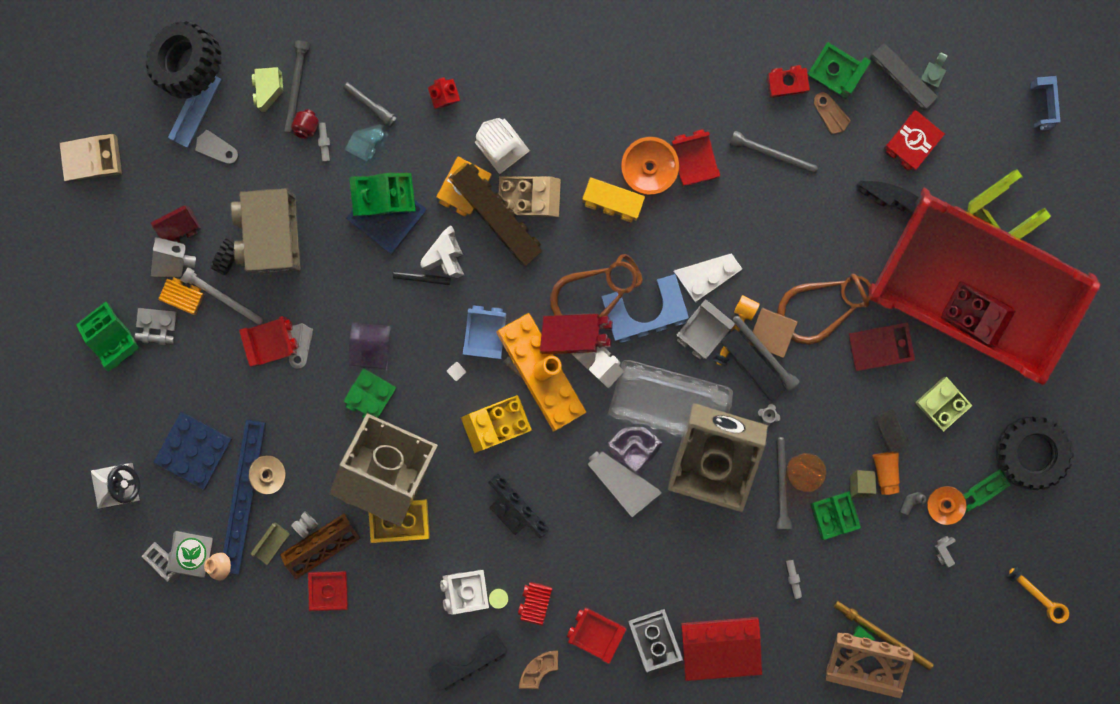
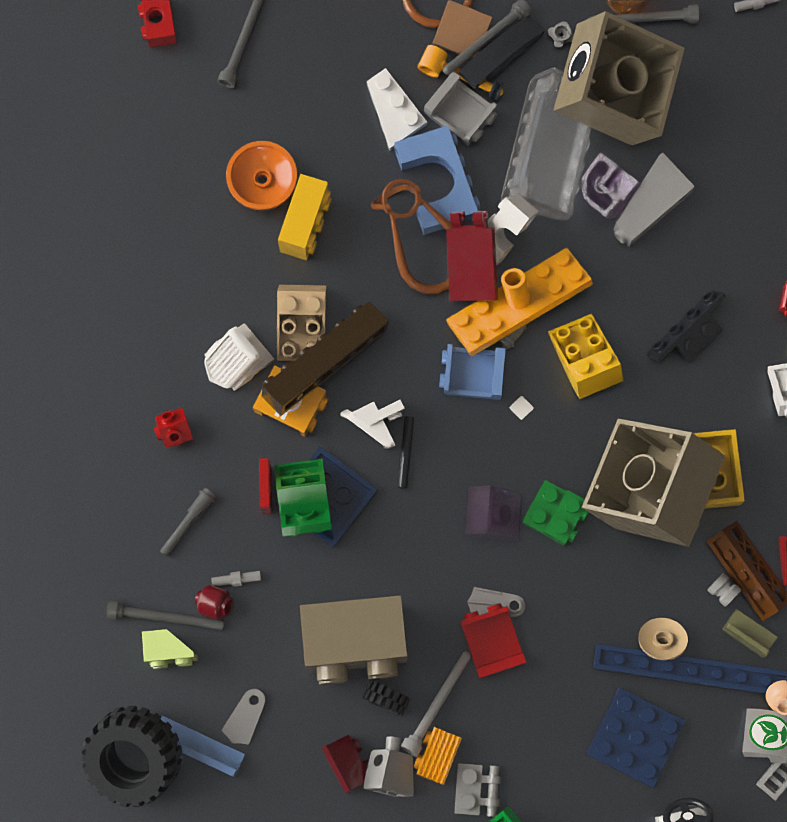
camera: 100 degrees left, 10 degrees down
clear light blue slope [345,124,385,162] -> none
red panel [671,129,720,187] -> none
none -> red tile [260,458,273,514]

